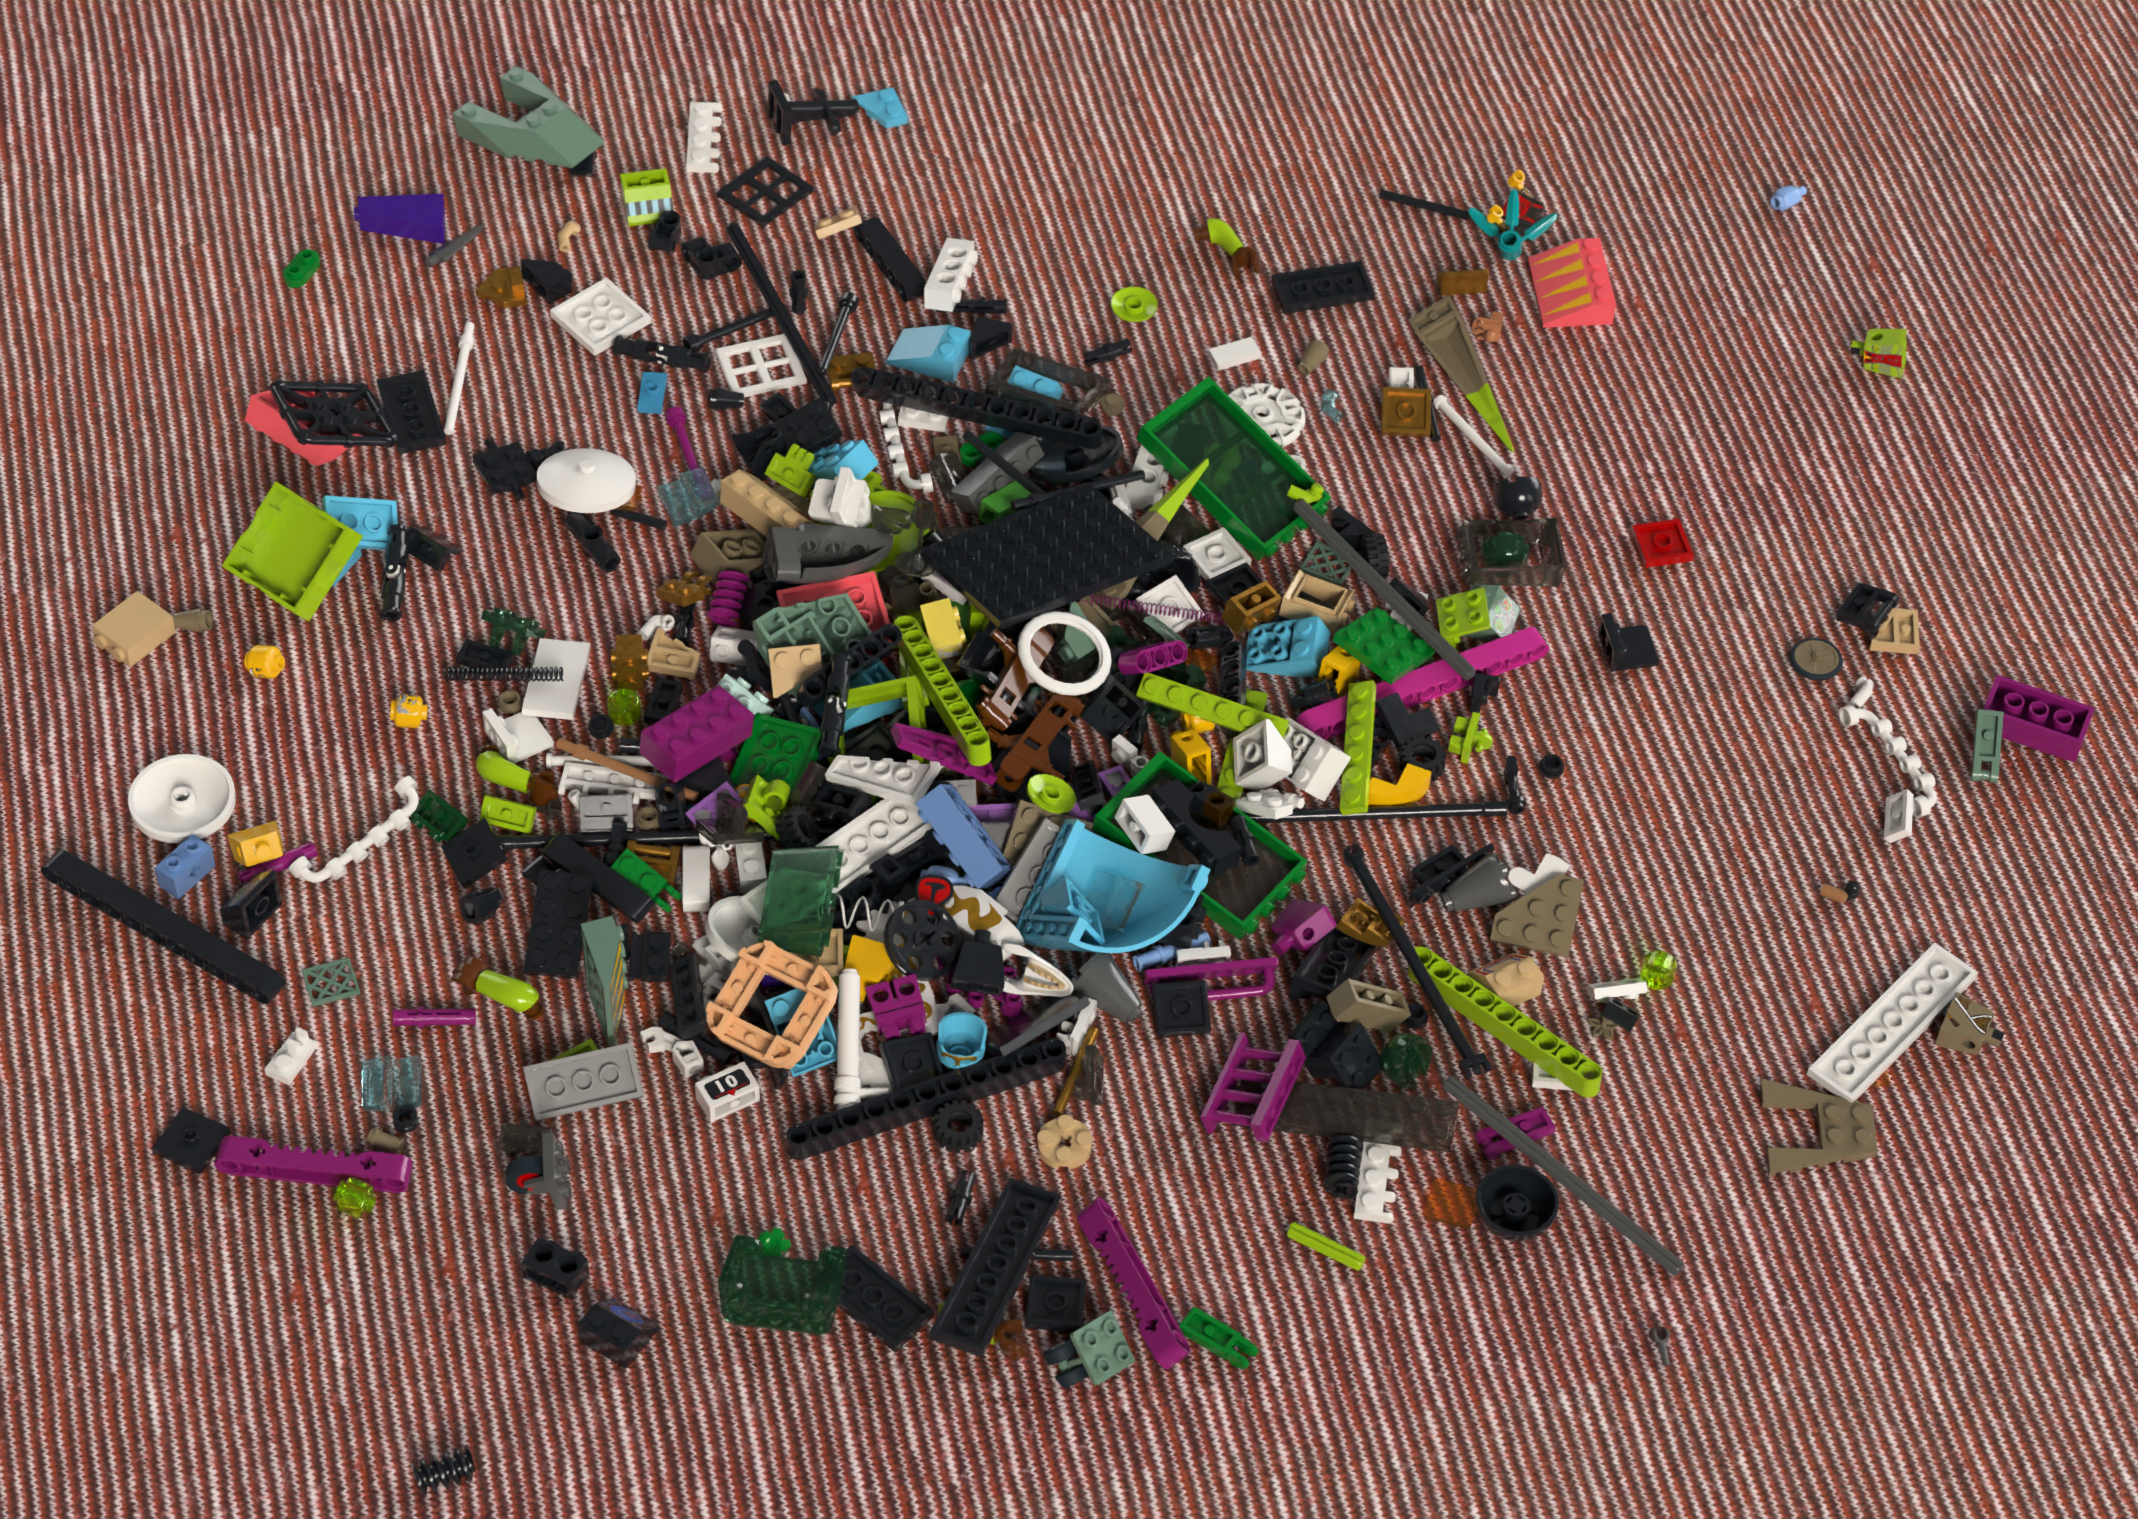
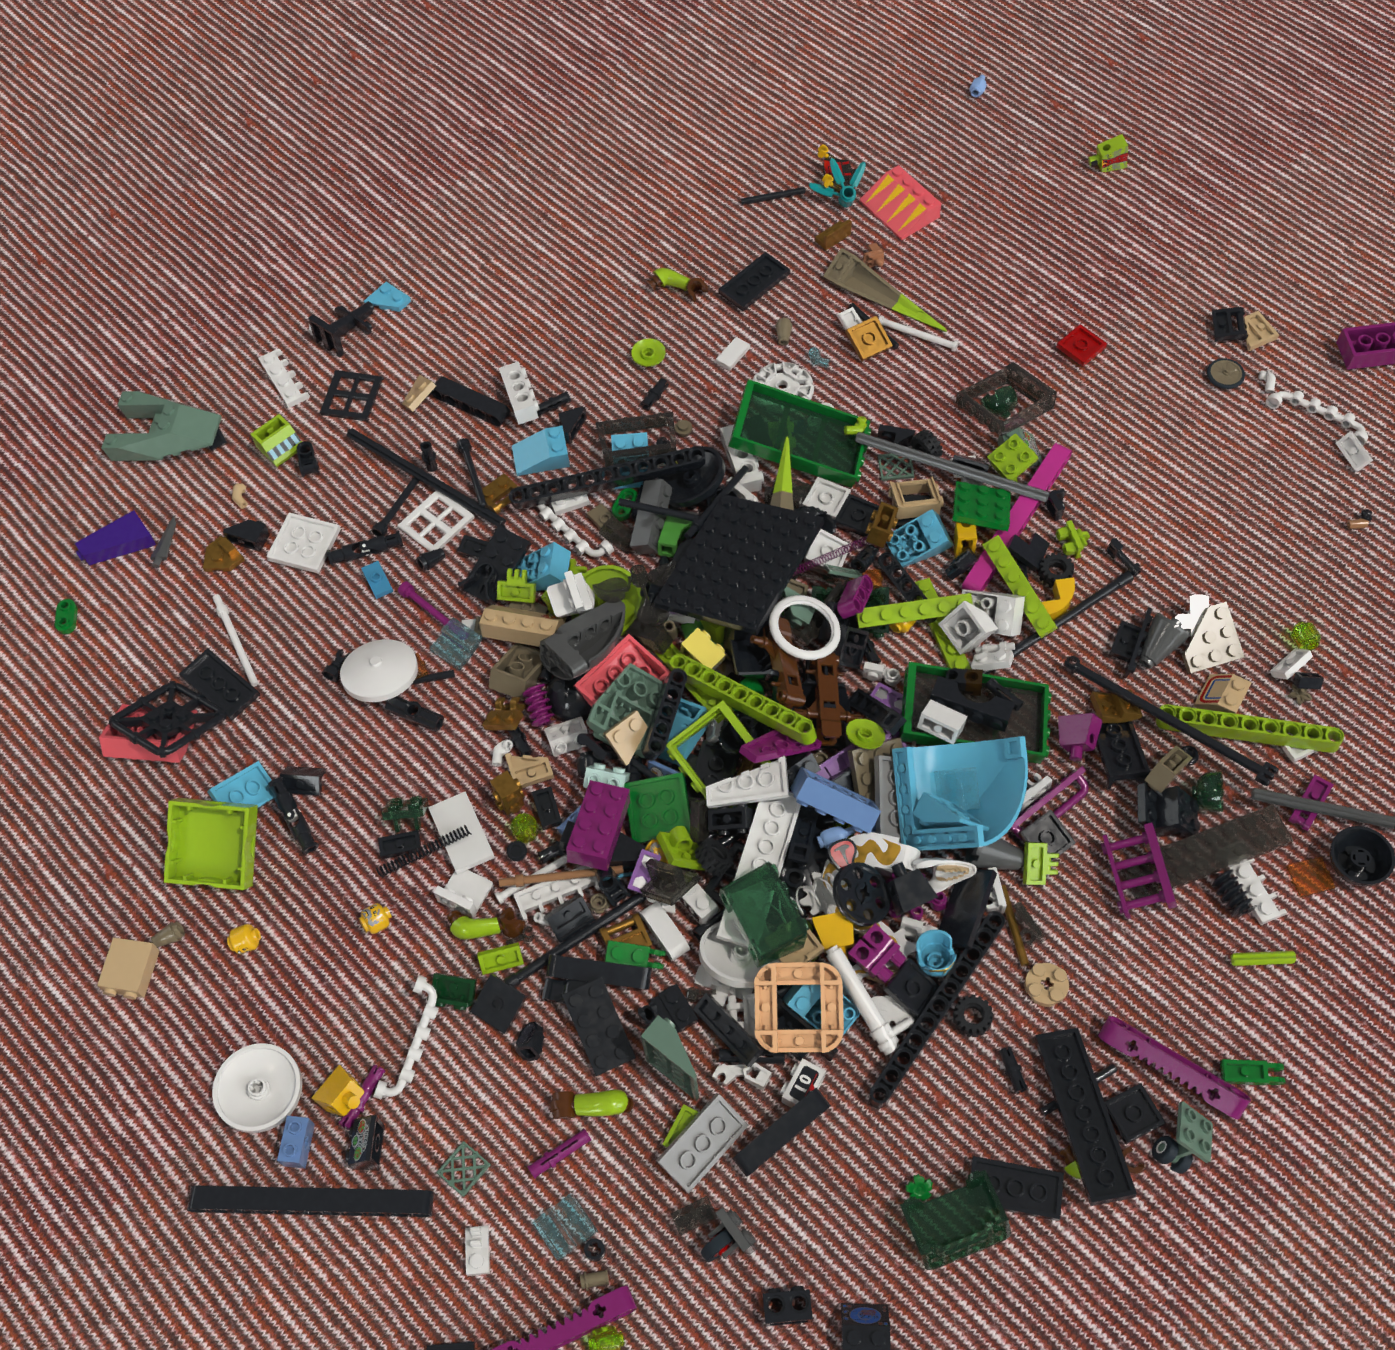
camera: 25 degrees left, 10 degrees up
black plate [473,437,537,501] -> none
dark tan plate [497,690,523,714] -> none
black piece [602,822,627,867] -> none
black piece [681,236,742,280] -> none
black piece [817,653,854,757] -> none
yellow torso [1169,730,1212,786] -> none
black cylinder [1493,476,1543,520] -> none
black plate [1538,754,1564,779] -> none
black bracket [1598,613,1659,672] -> none
sand green plate [1970,709,2004,784] -> none
none -> black beam [732,1088,831,1177]
none -> lime hinge [1023,842,1059,885]

